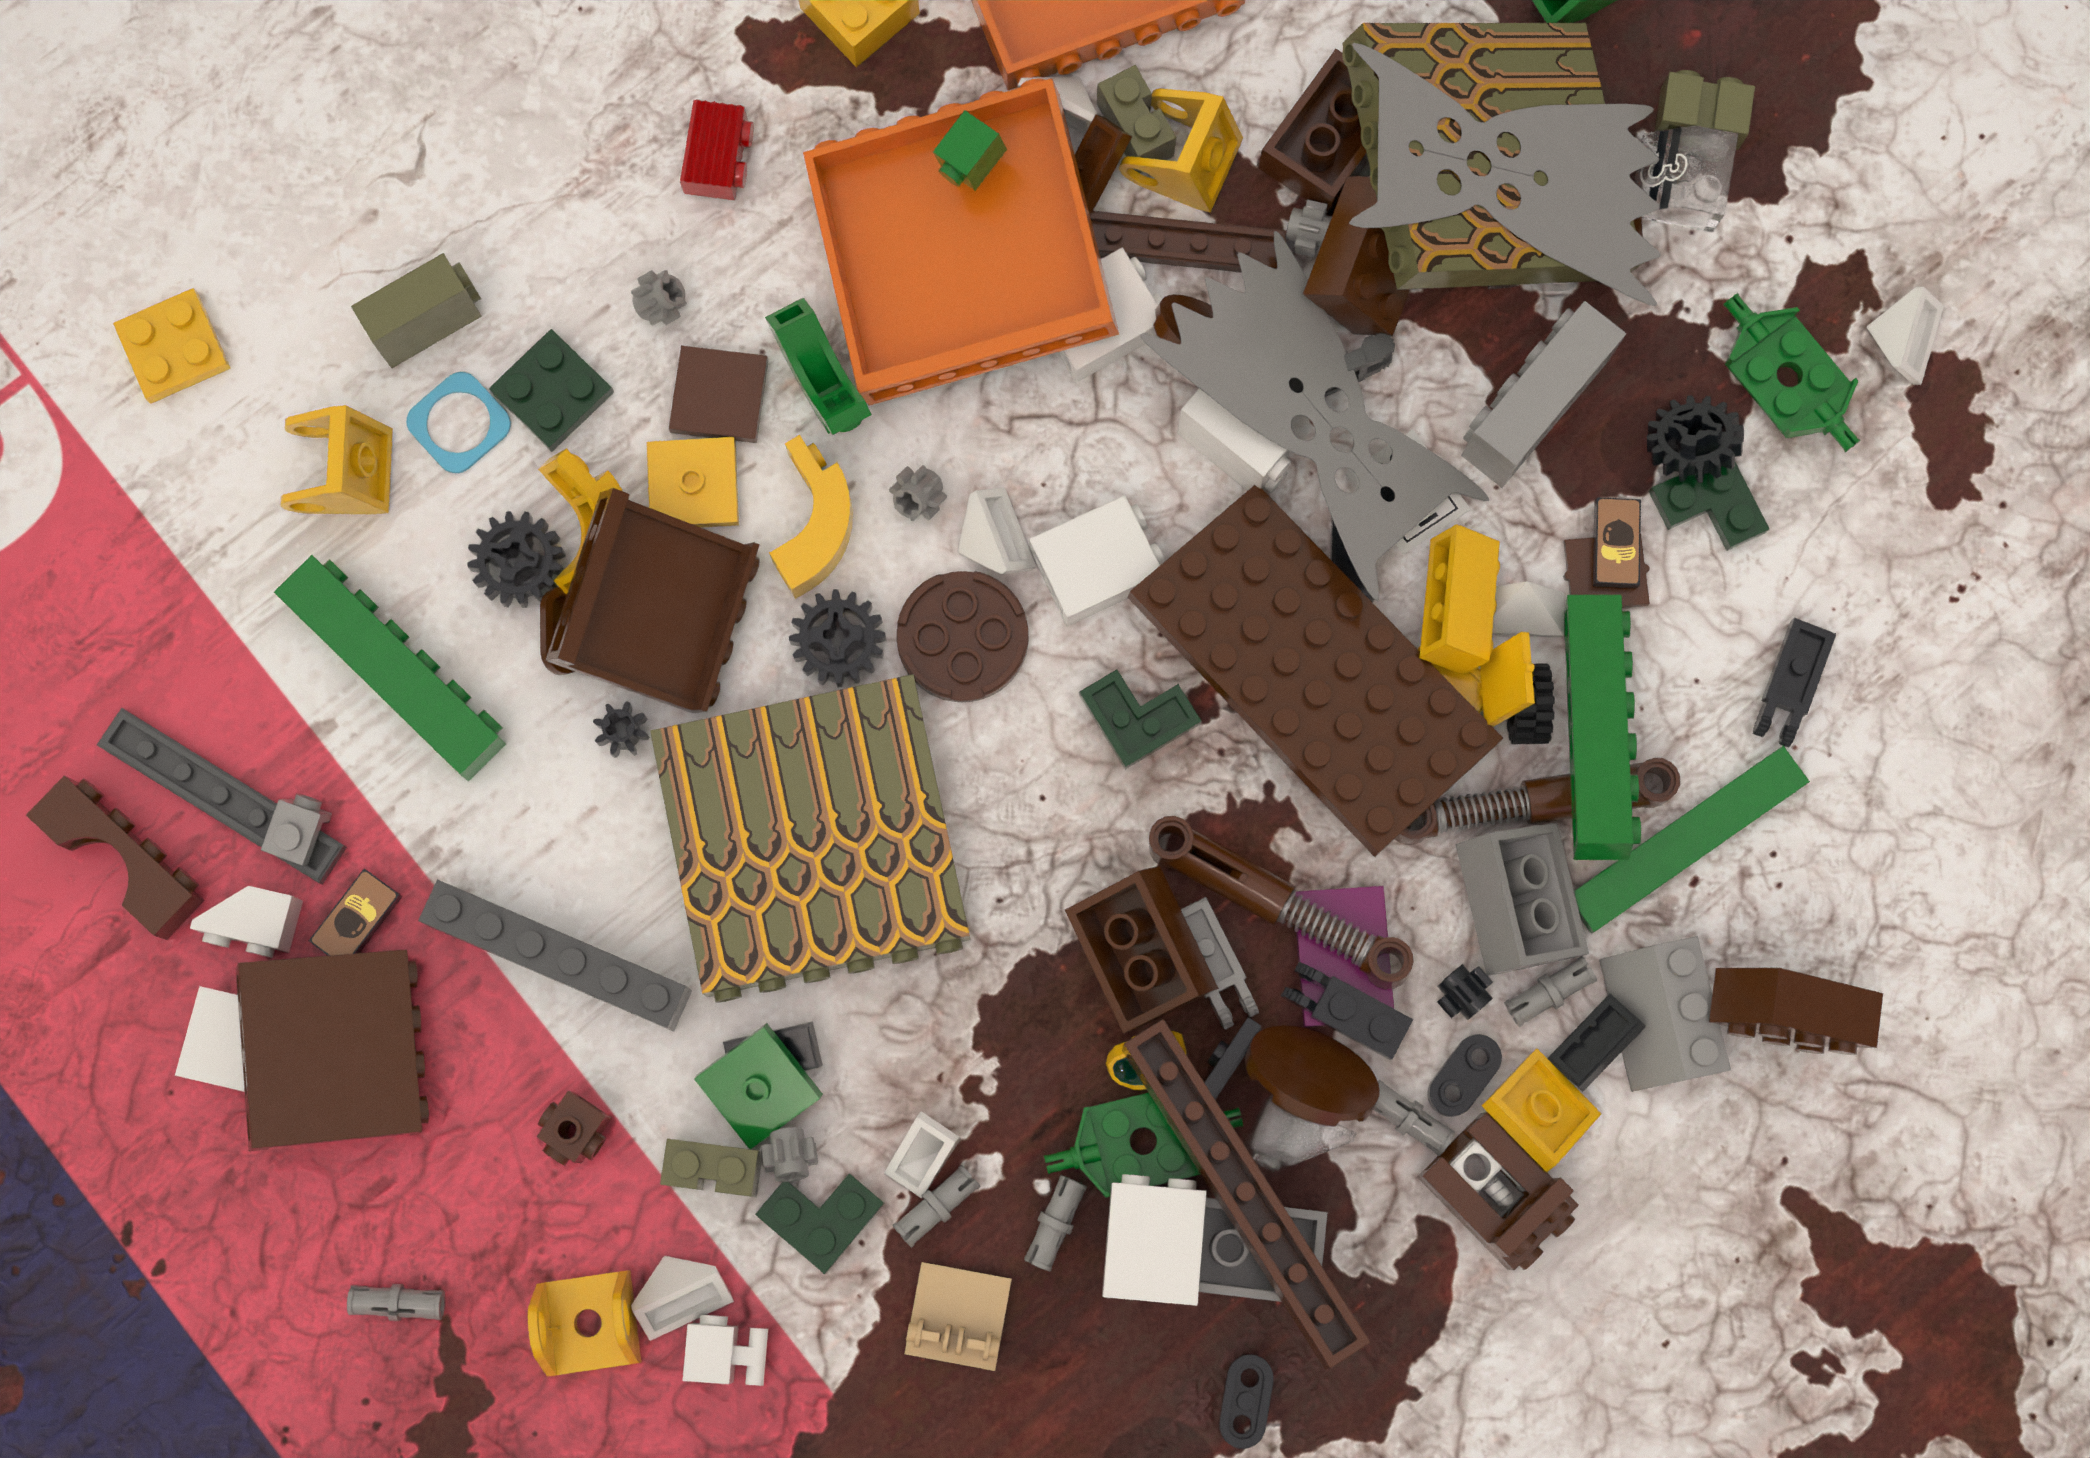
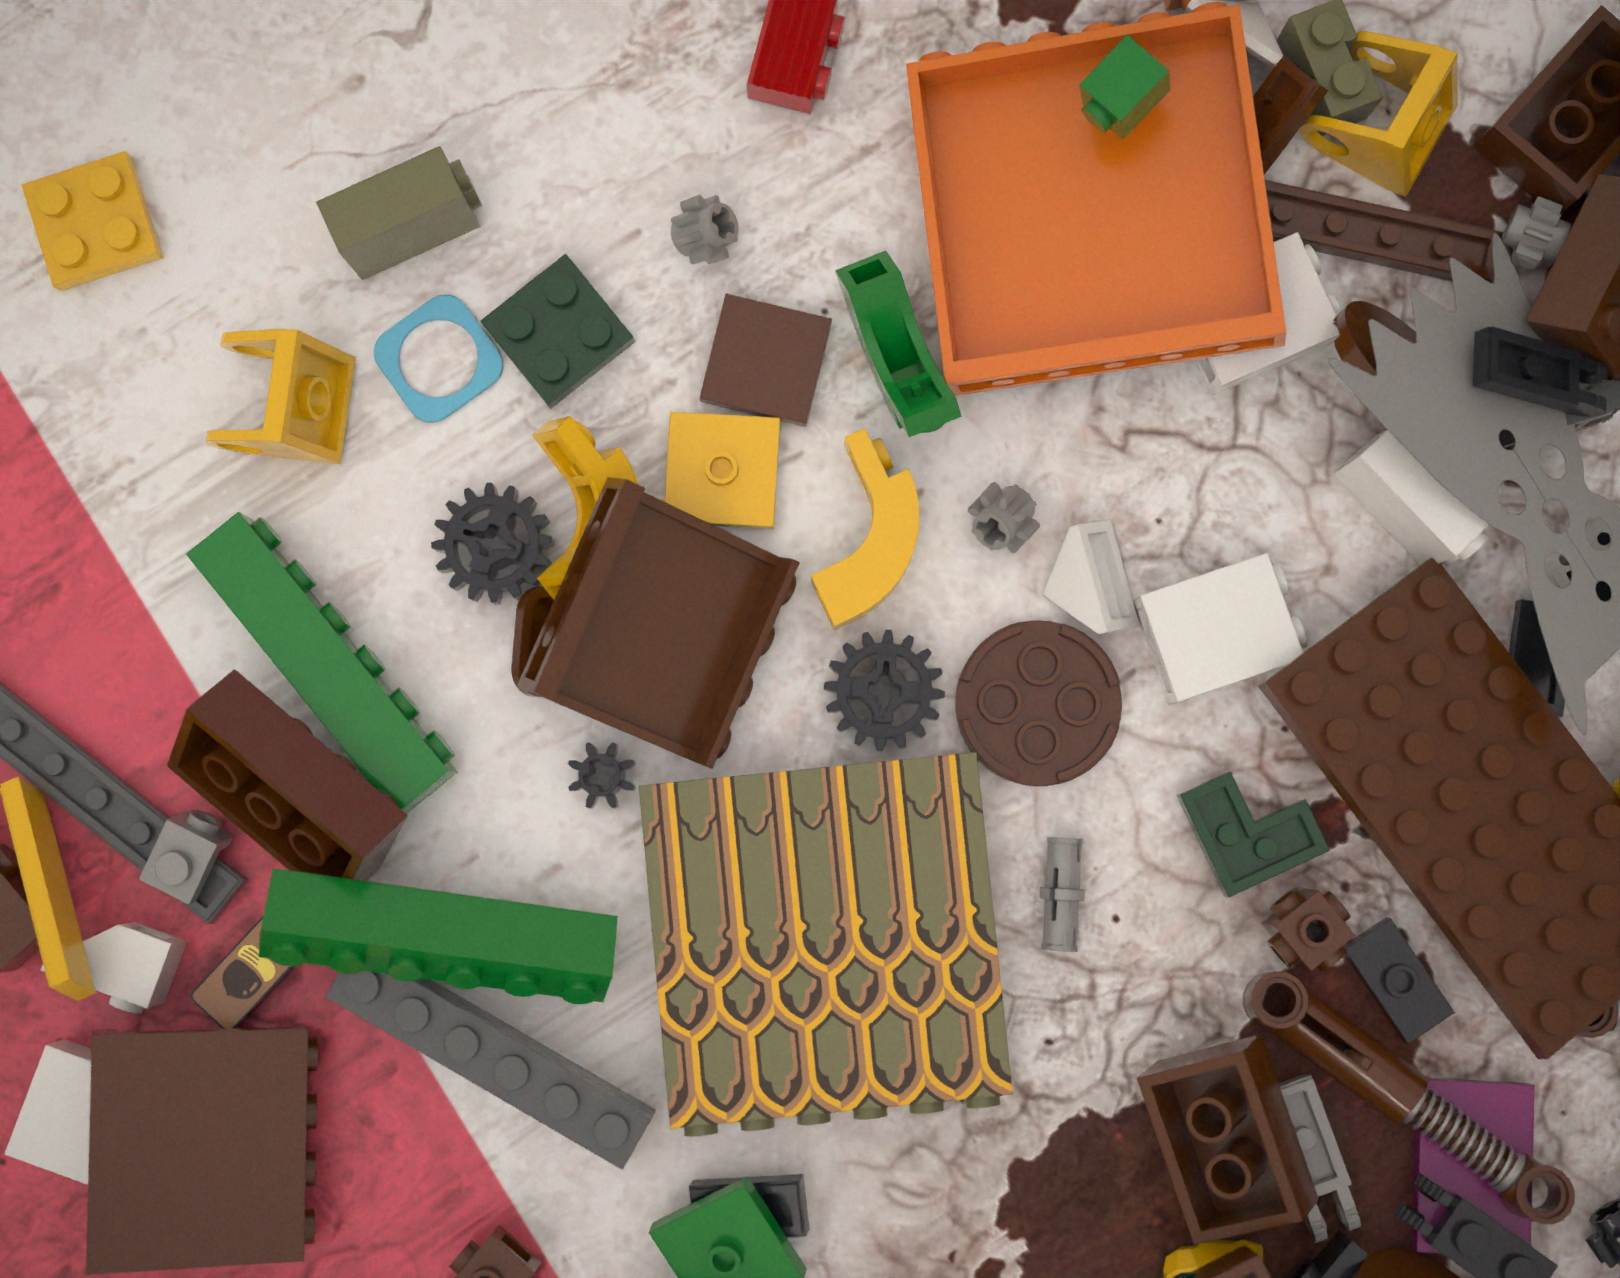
camera: 10 degrees right, 5 degrees up
none -> yellow tile [0,776,96,1001]
none -> reddish brown brick [167,669,408,881]
none -> green brick [258,868,618,1004]
none -> light grey pin [1040,837,1085,952]
none -> reddish brown brick [1261,888,1355,971]
none -> black plate [1344,917,1455,1044]
none -> black hinge [1473,326,1607,417]

